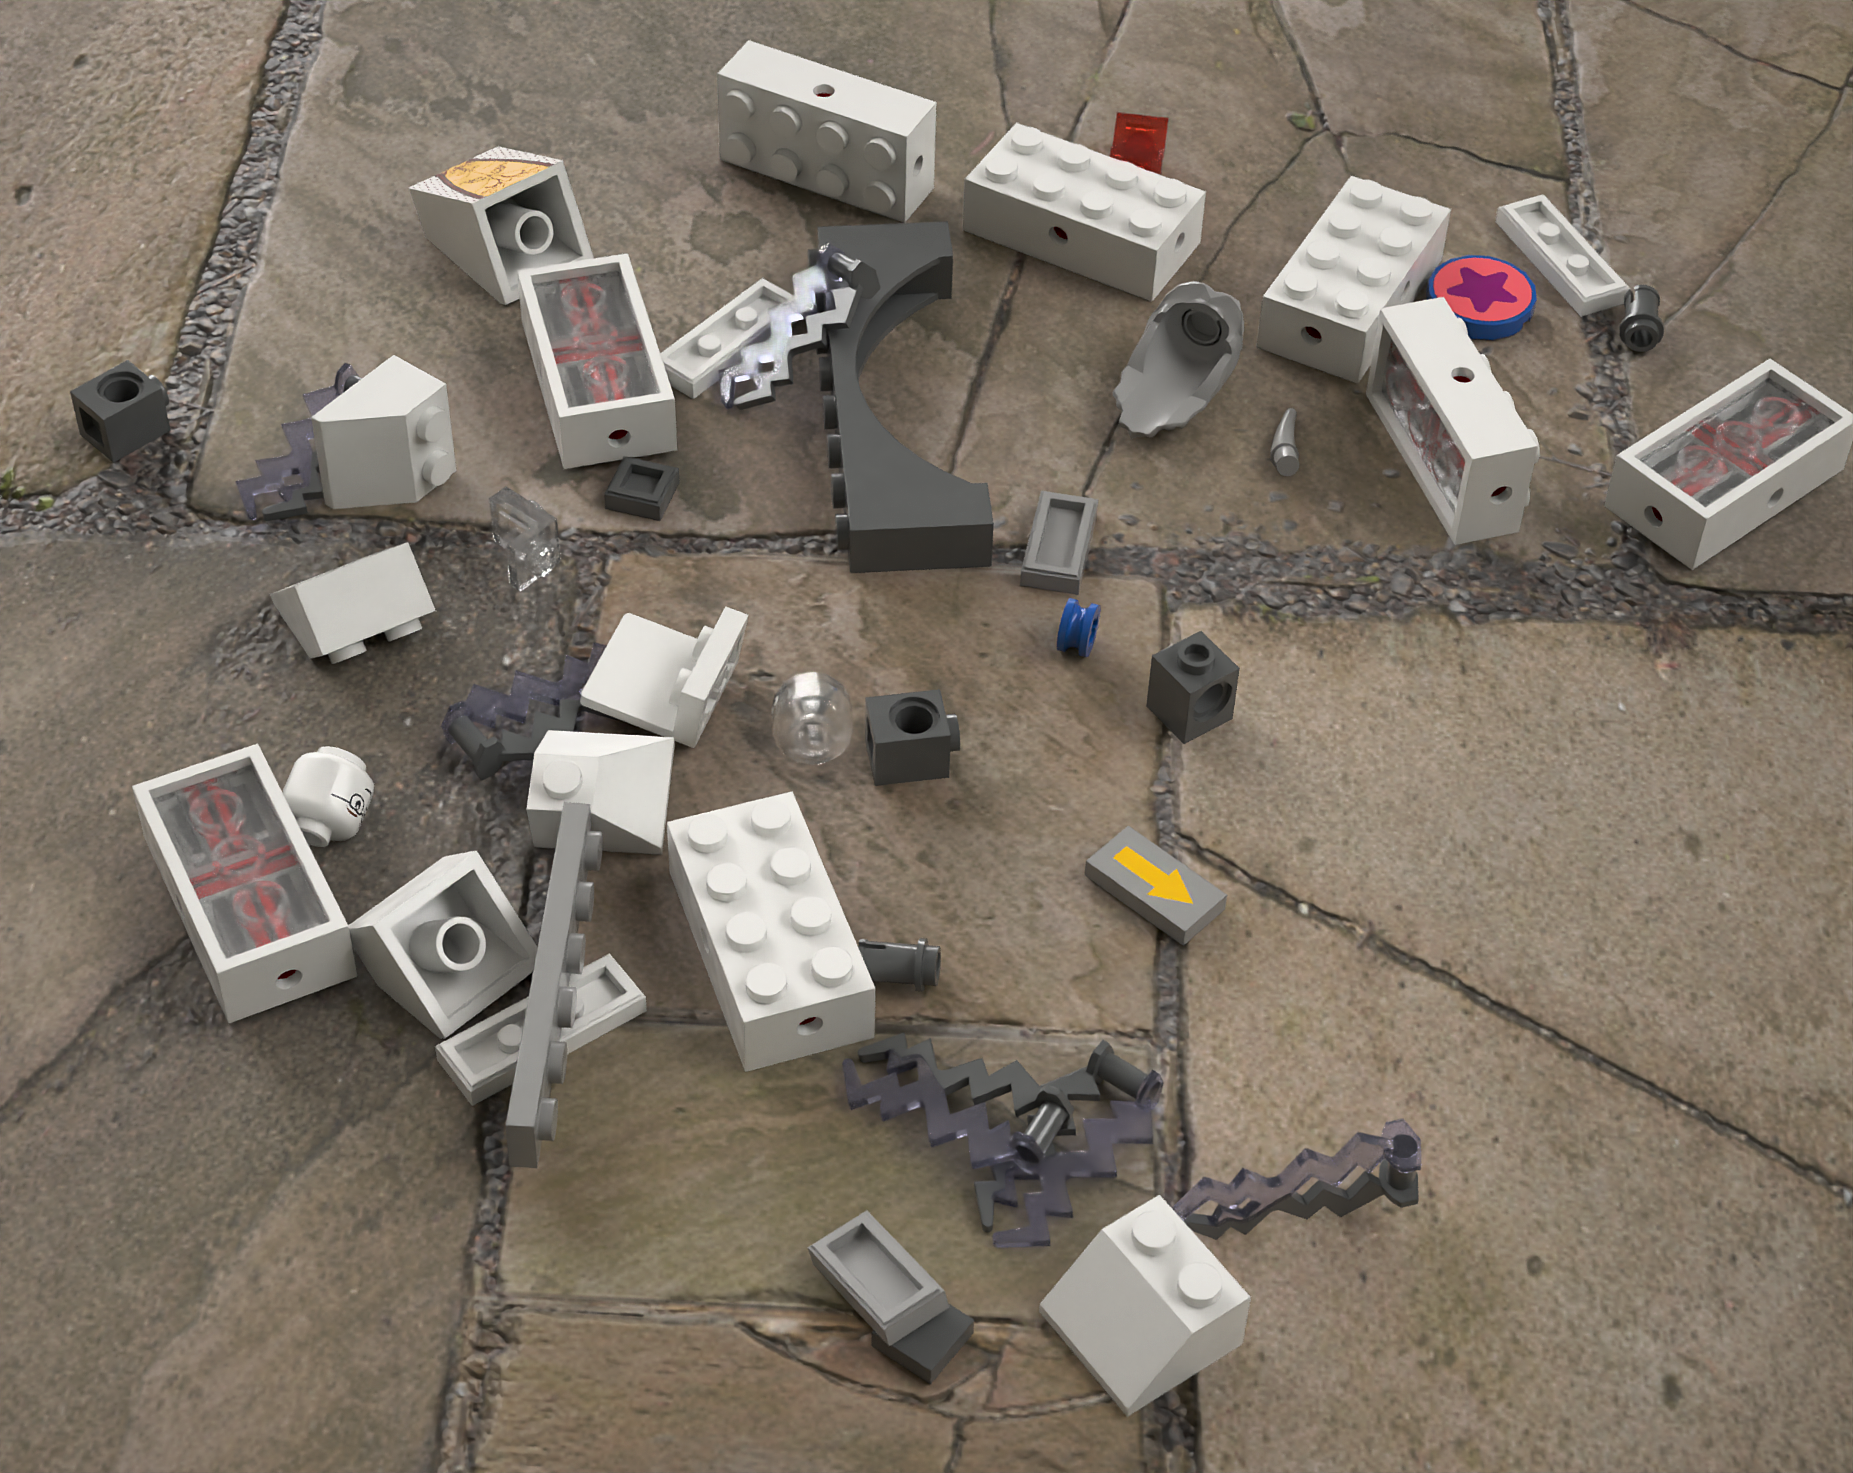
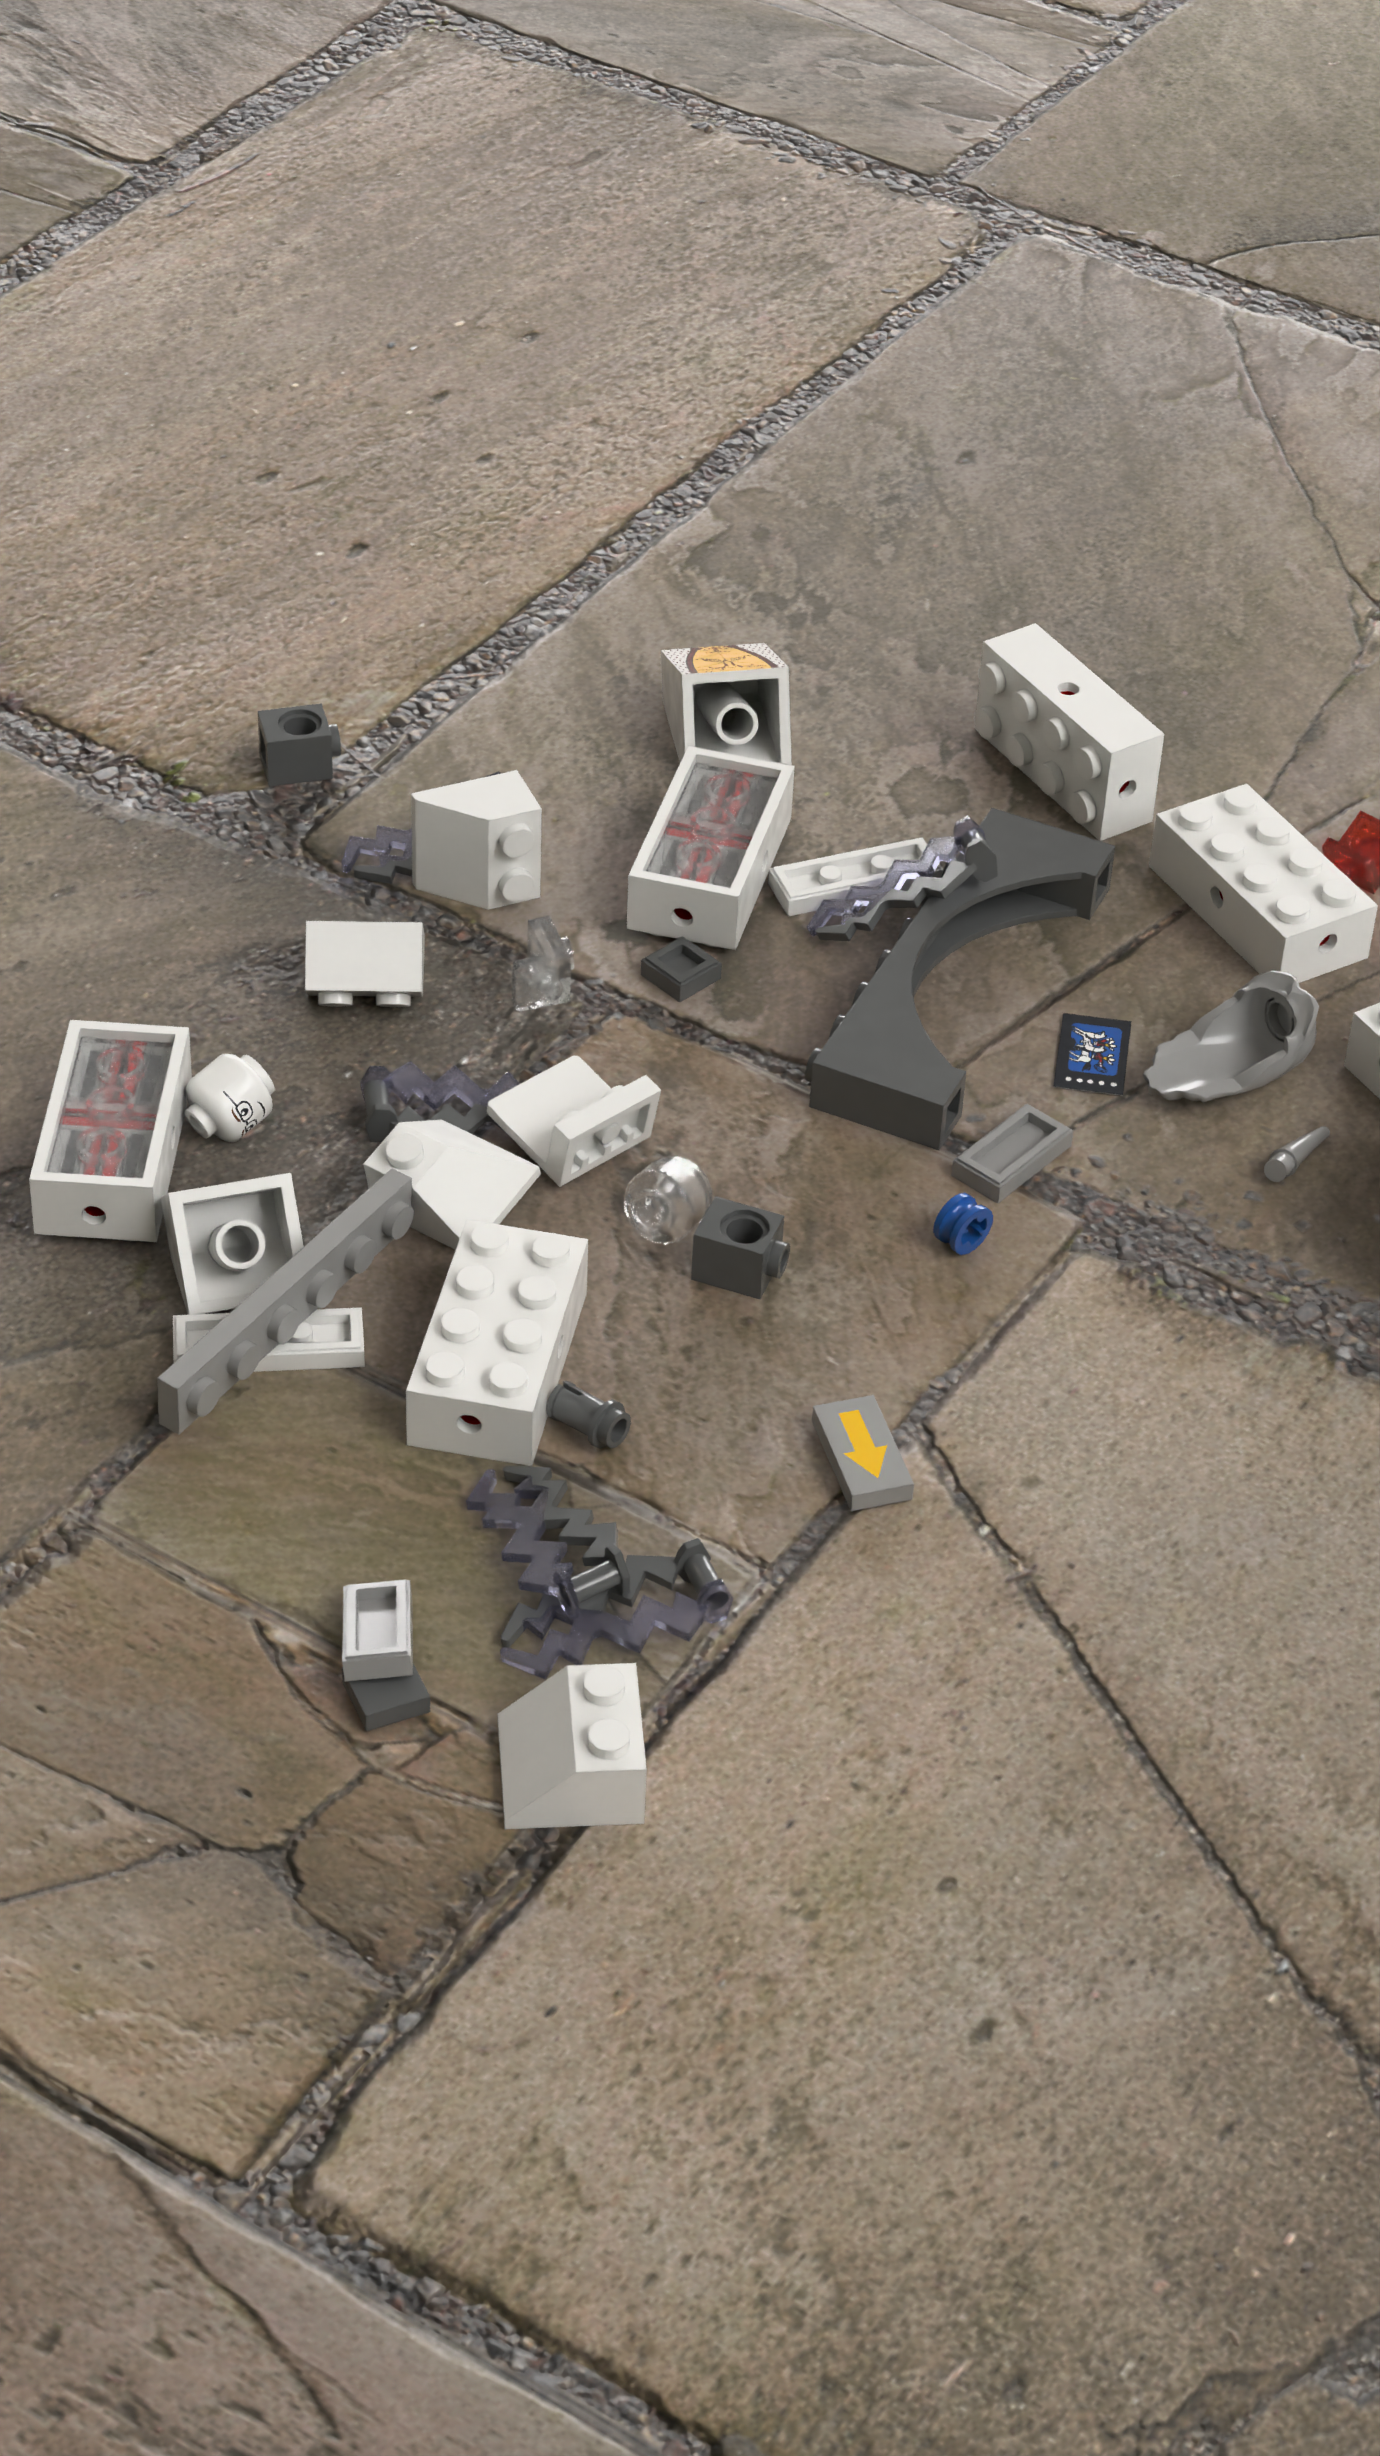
camera: 30 degrees right, 5 degrees down
dark grey brick [1146,631,1240,744] -> none
clear purple piece [1172,1118,1421,1240] -> none
none -> black sticker [1053,1013,1132,1096]

